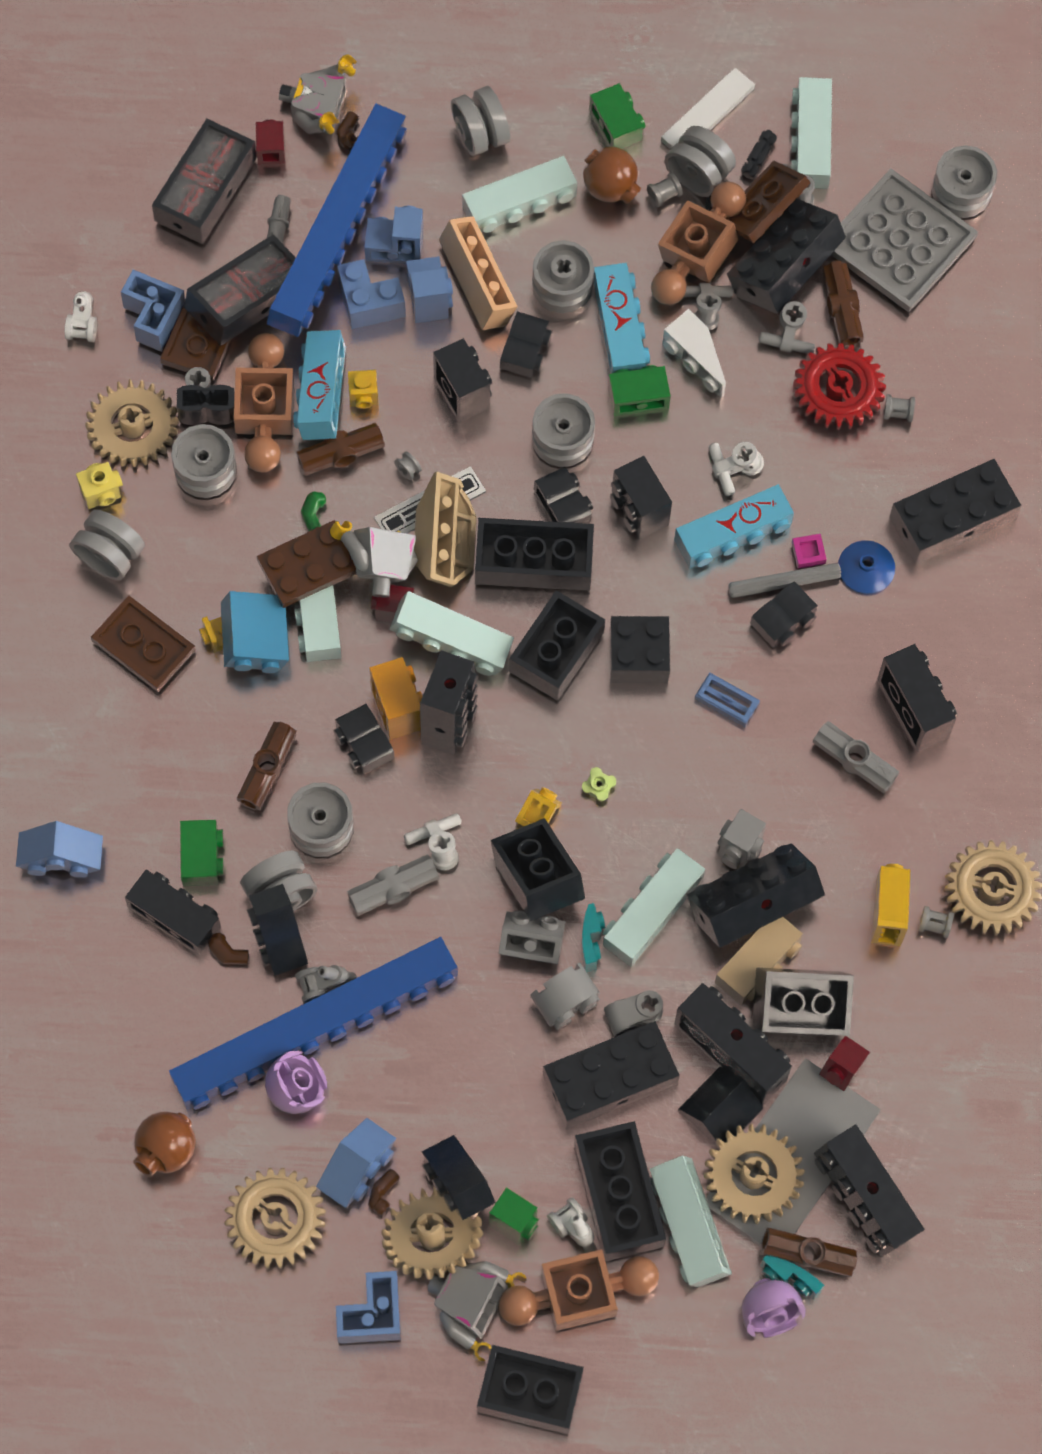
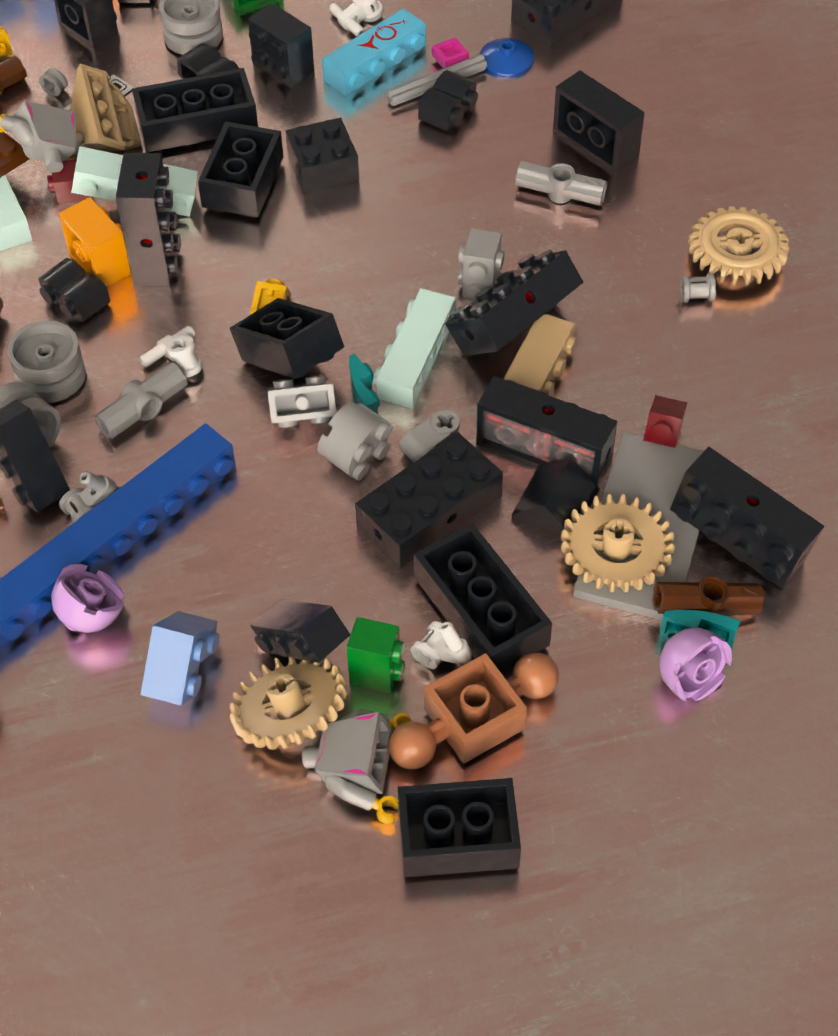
camera: 15 degrees left, 15 degrees down
tan gear [224,1167,326,1269] -> none
medium blue brick [336,1271,401,1344] -> none
reddish brown arm [368,1169,400,1216] -> none
yellowish green plate [582,767,616,801] -> none
light aqua brick [650,1155,732,1287] -> none
medium blue tile [695,672,760,727] -> none
brick [752,967,854,1036] -> none
yellow slope [871,864,910,946] -> none

